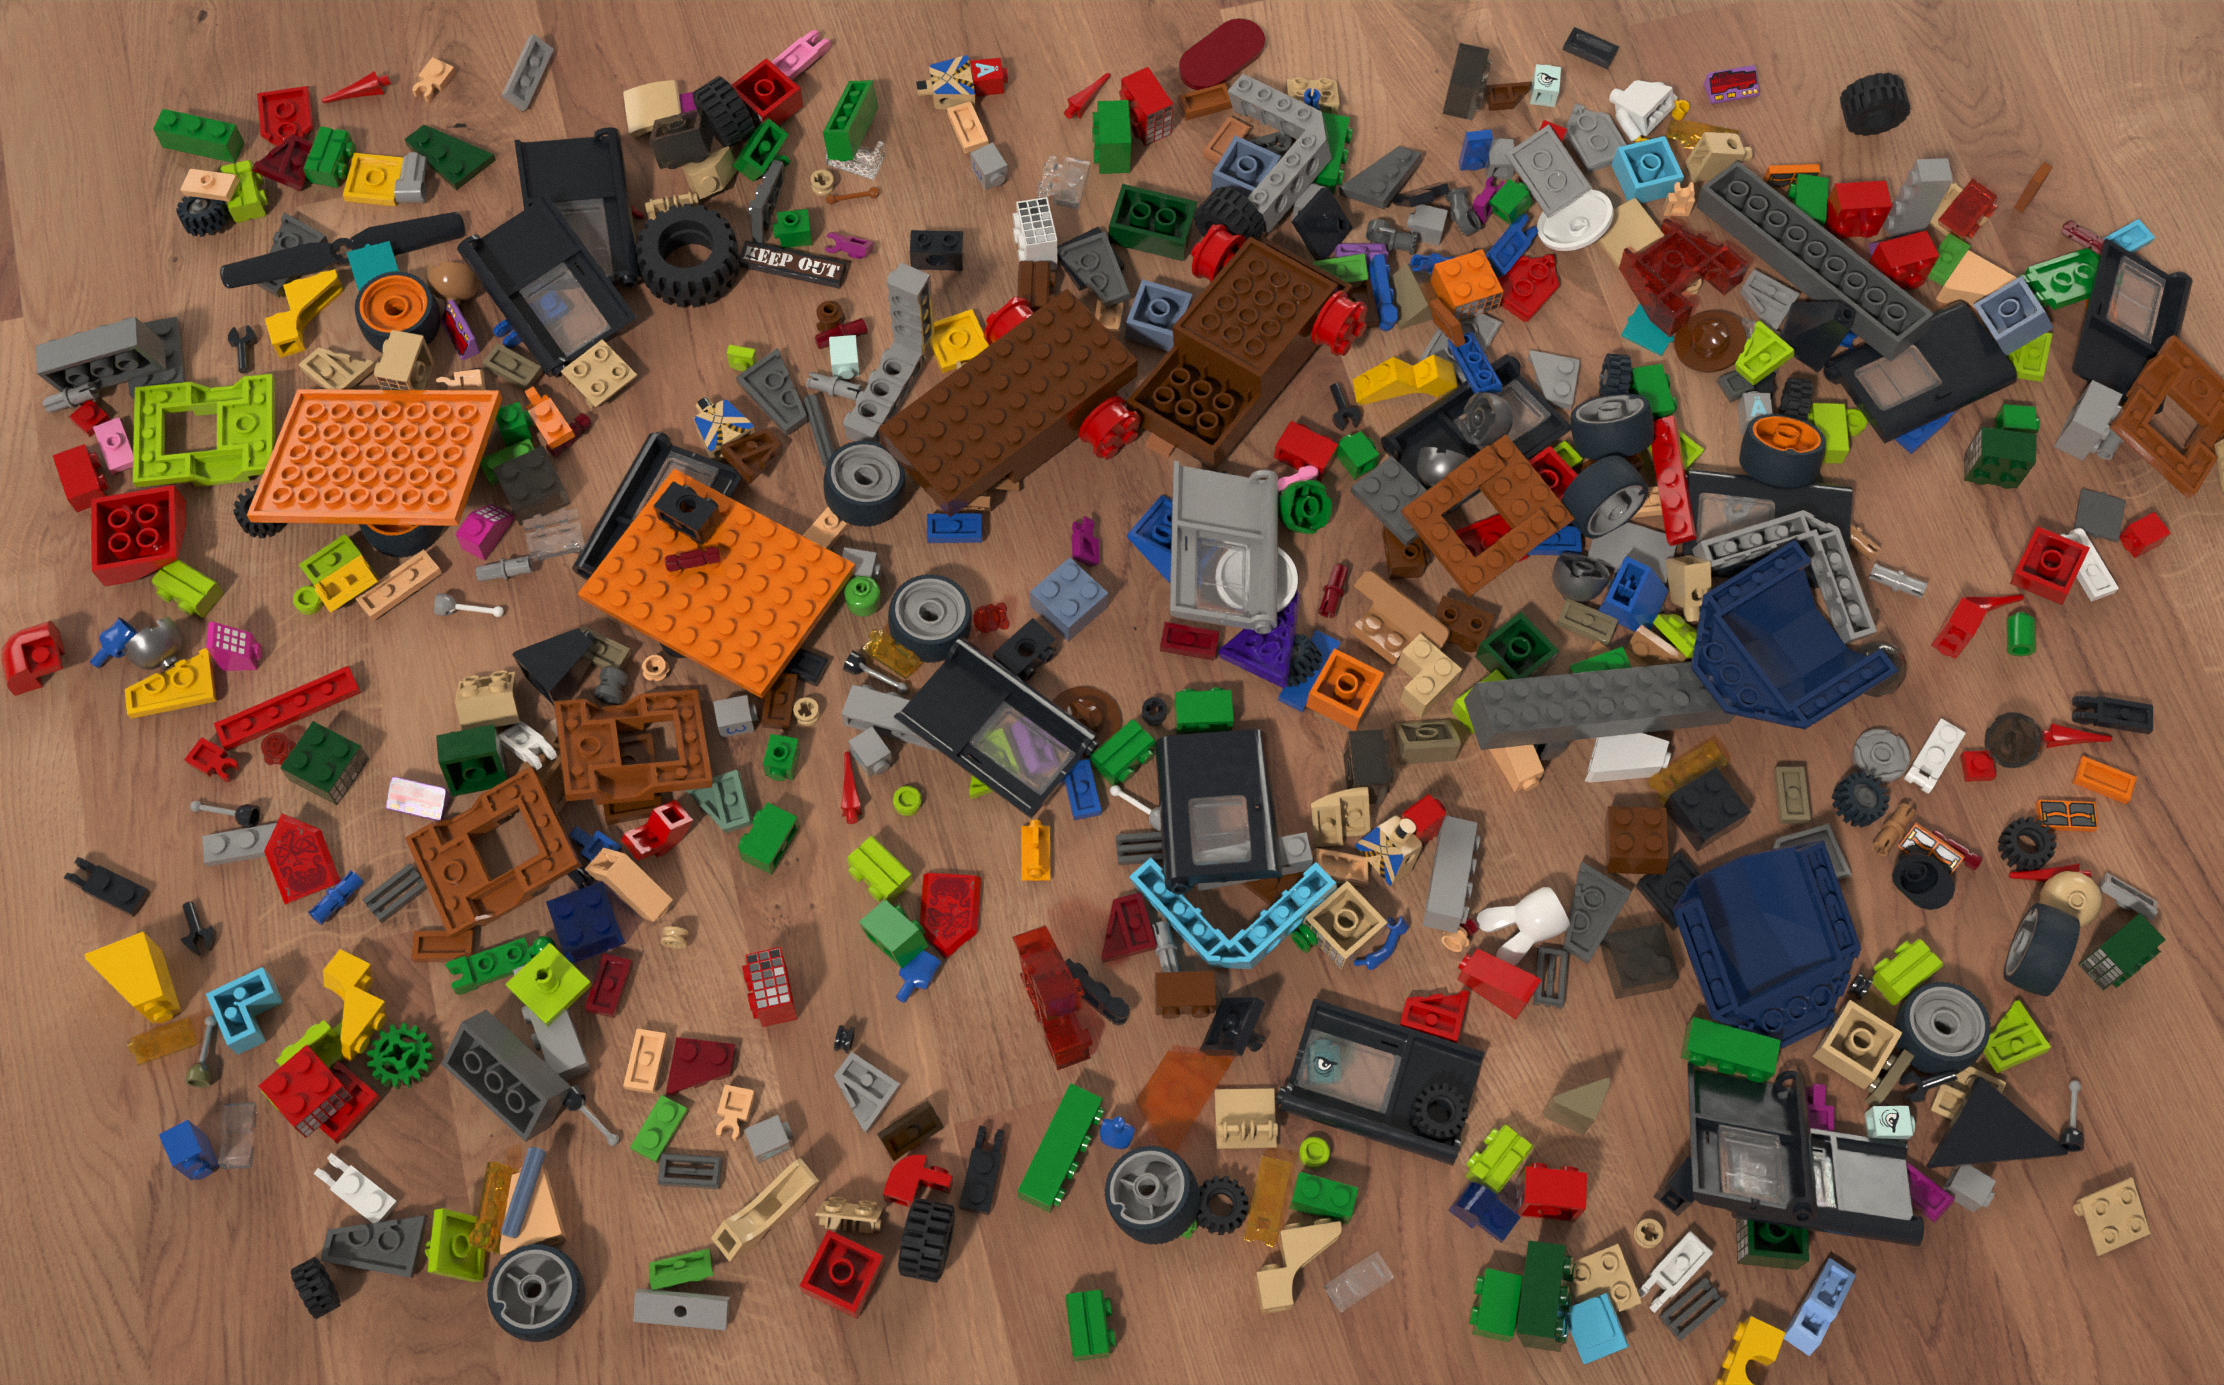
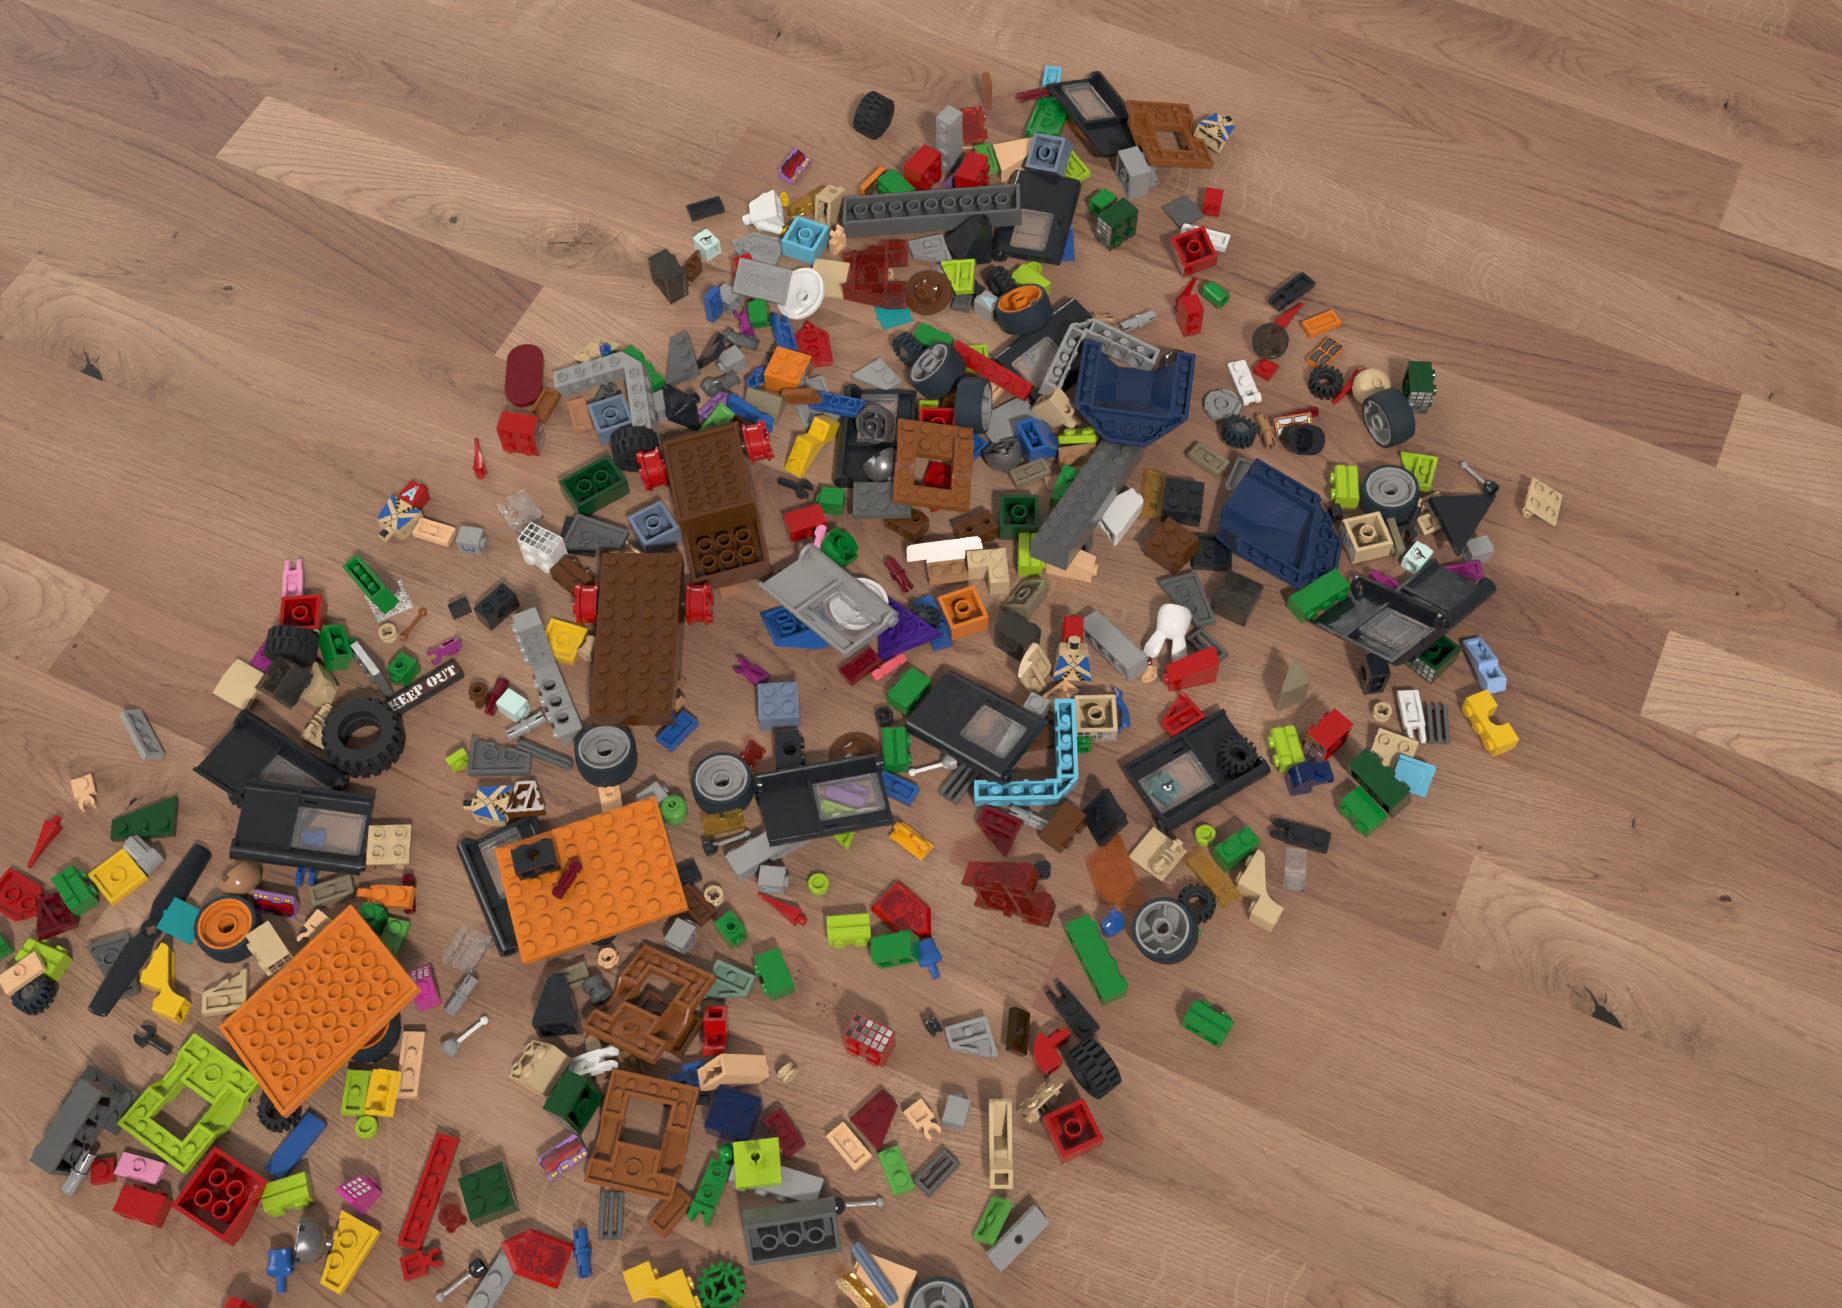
camera: 45 degrees left, 5 degrees down
clear smoke brick [493,446,570,526] -> none
green brick [1092,100,1131,174] -> none
light grey plate [2099,873,2158,920] -> none
none -> blue tile [264,1112,327,1179]
none -> black tile [447,597,472,620]
none -> coral axle [871,653,907,681]
none -> black hinge [1270,818,1332,854]

